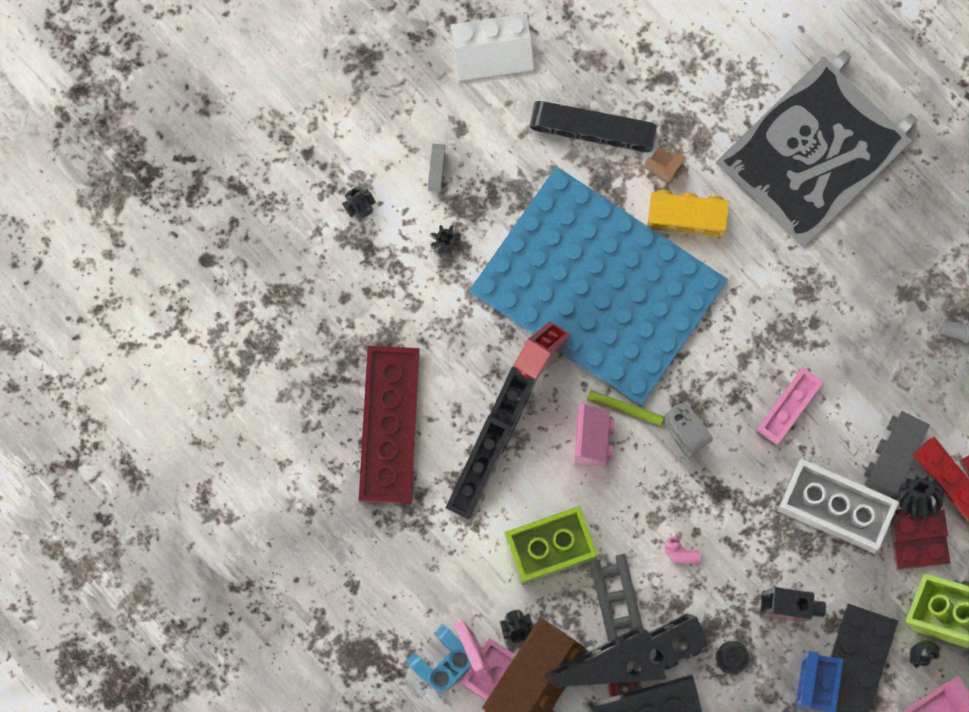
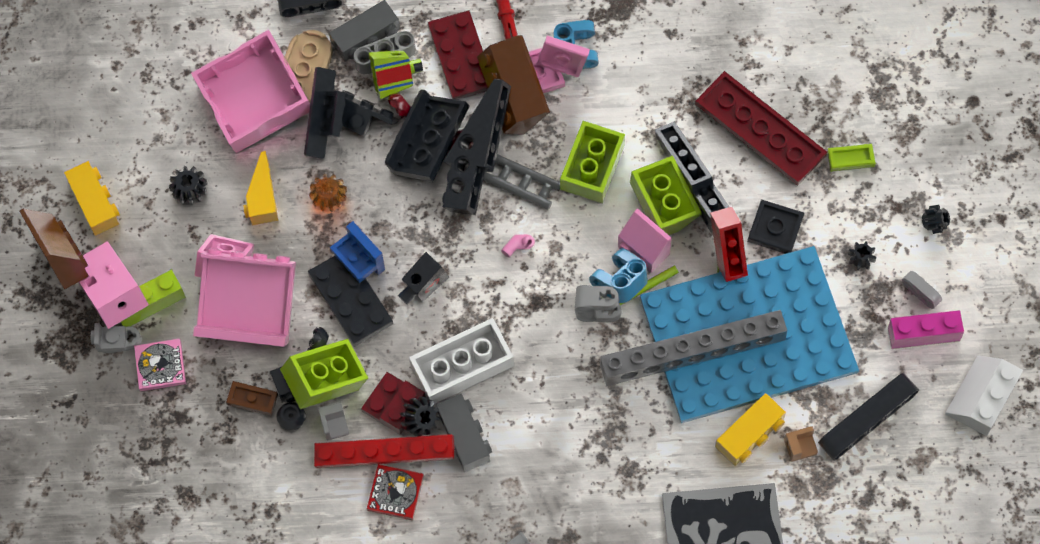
camera: 130 degrees right, 10 degrees down
black gear [500,610,533,643] -> none
black plate [715,641,749,674] -> none
bright pink plate [756,367,824,446] -> none
none -> dark azure piece [589,248,648,303]
none -> flat silver brick [600,310,787,387]
none -> lime slope [629,156,701,235]
none -> black tile [747,199,805,254]
none -> lime tile [827,144,876,172]
none -> dark pink brick [888,310,964,349]

